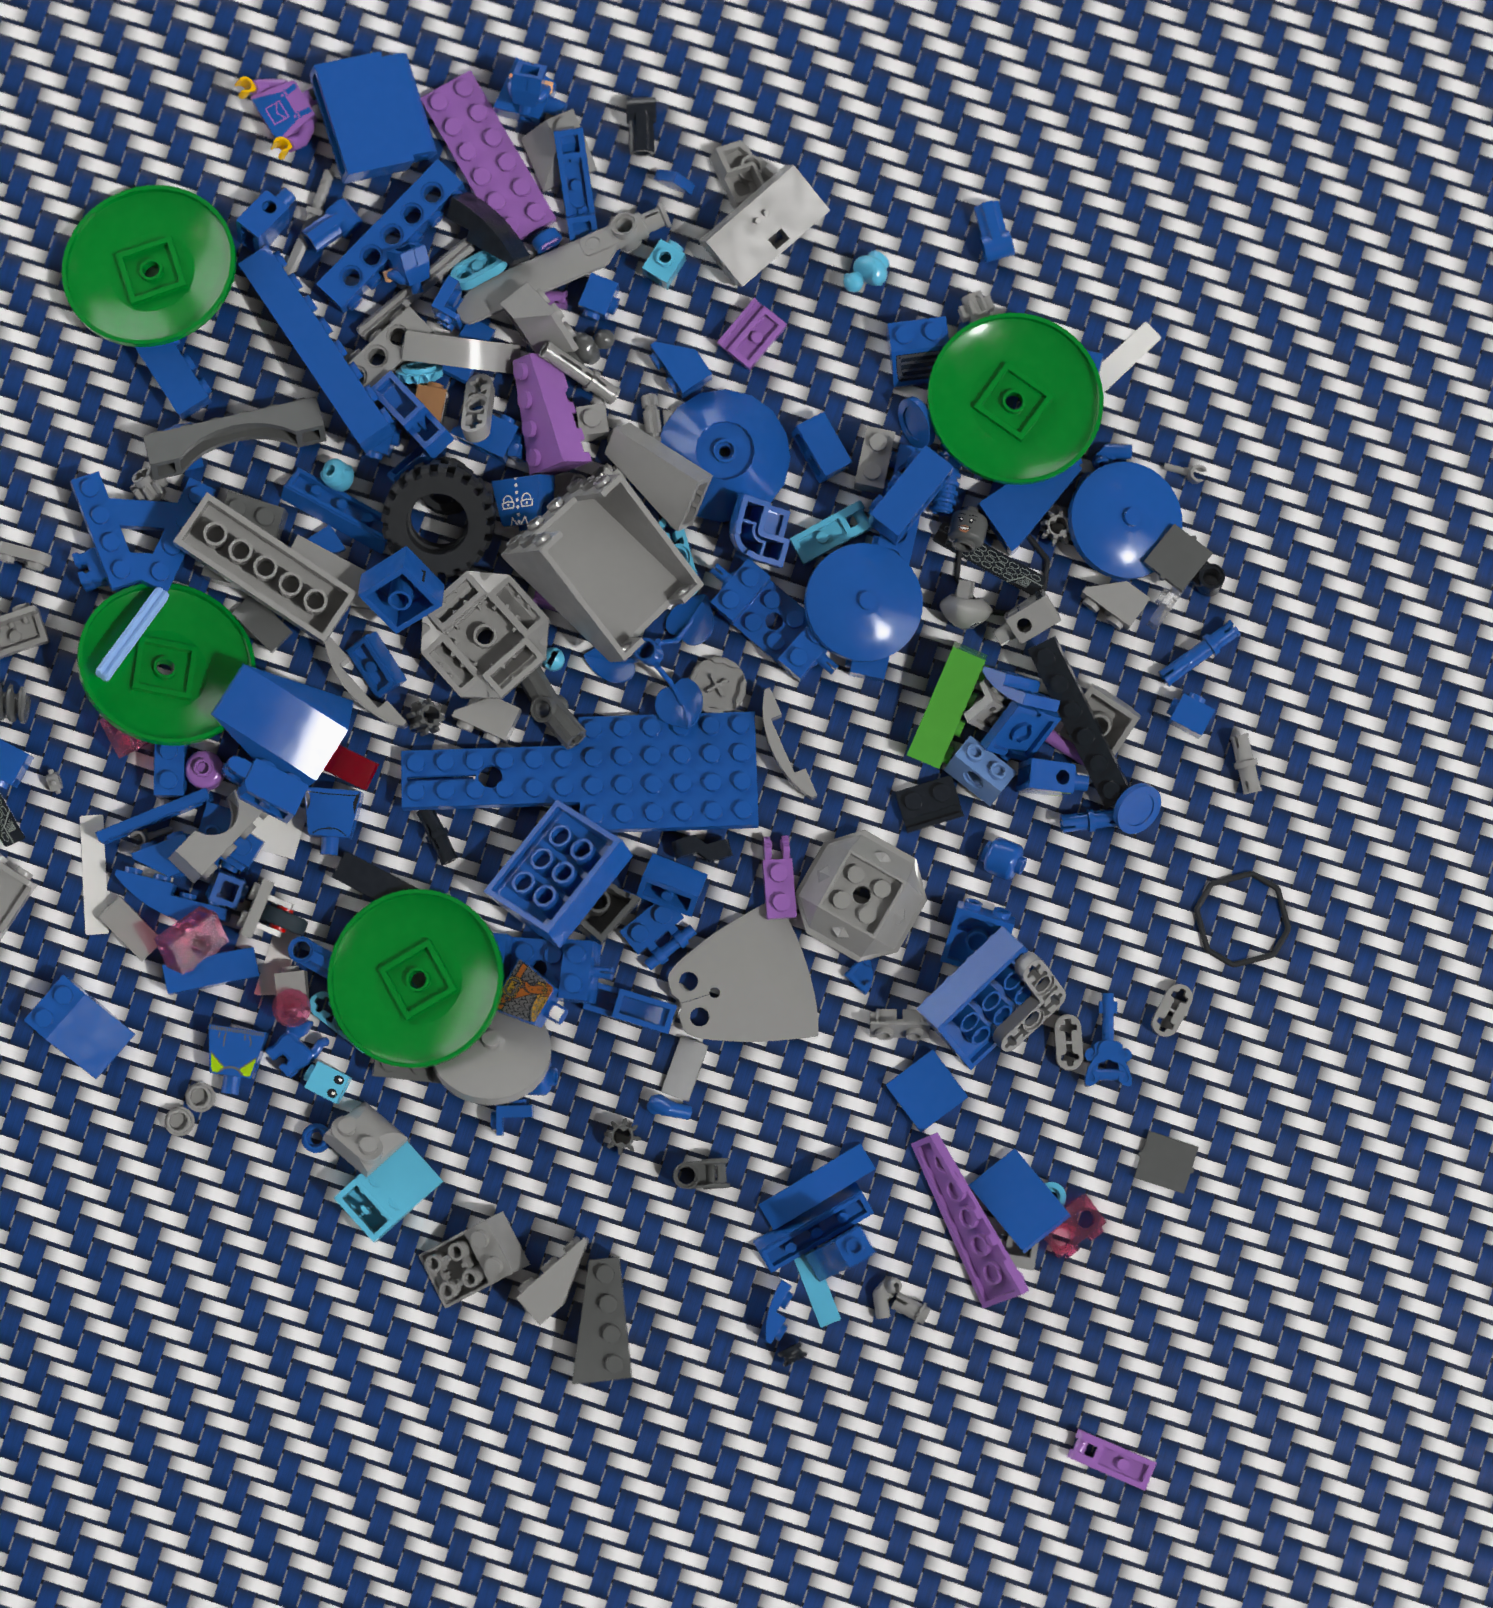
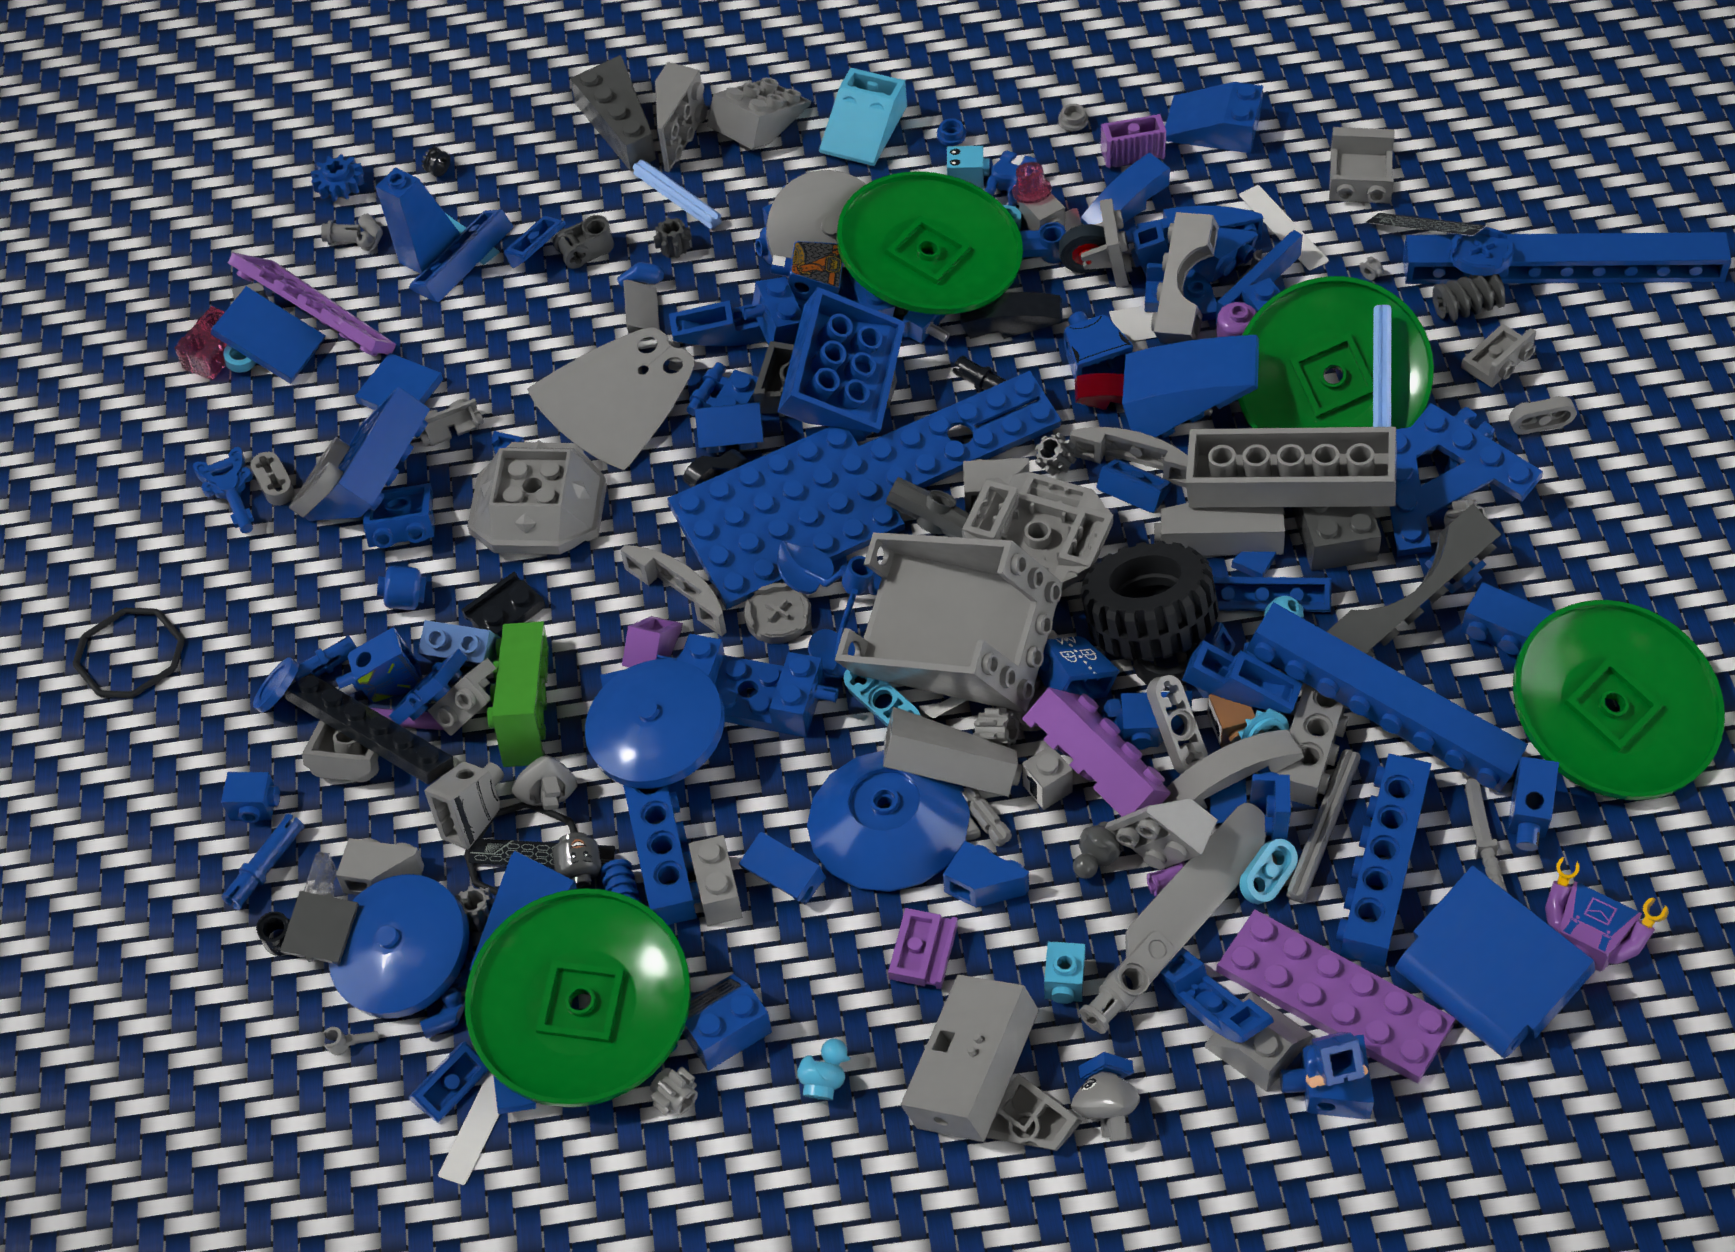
camera: 160 degrees right, 30 degrees down
light grey slope [98,896,163,961] -> none
clear pink brick [154,906,229,974] -> none
light grey plate [165,1107,195,1136] -> none
blue torso [209,1024,269,1095] -> none
blue hinge [221,755,309,824] -> none
blue piece [301,198,363,253] -> none
light grey slope [323,1101,408,1178] -> none
blue brick [358,546,445,634] -> none
blue piece [383,241,430,294] -> none
black slope [447,192,530,266] -> none
blue tile [532,228,562,254] -> none
light grey pin [539,341,620,405] -> none
blue brick [578,272,620,322] -> none
black piece [626,97,656,157] -> none
blue brick [729,494,791,568] -> none
blue slope [758,1143,876,1230] -> none
medium lavender hinge [762,835,797,920] -> none
blue slope [766,1279,794,1344] -> none
medium azure plate [790,500,873,566] -> none
blue brick [868,445,954,546] -> none
blue piece [898,396,935,449] -> none
blue piece [974,201,1015,263] -> none
blue slope [982,666,1060,712] -> none
medium lavender plate [1067,1429,1156,1491] -> none
dark grey piece [1134,1131,1199,1194] -> none
light grey beam [1151,984,1193,1037] -> none
light grey pin [1229,733,1262,795] -> none
none -> blue gear [311,154,365,202]
none -> blue slope [407,1041,489,1123]
none -> blue slope [504,216,566,268]
none -> medium lavender slope [622,616,683,667]
none -> light blue axle [633,159,722,229]
none -> light grey piece [1071,1071,1140,1141]
none -> medium lavender brick [1100,114,1166,168]

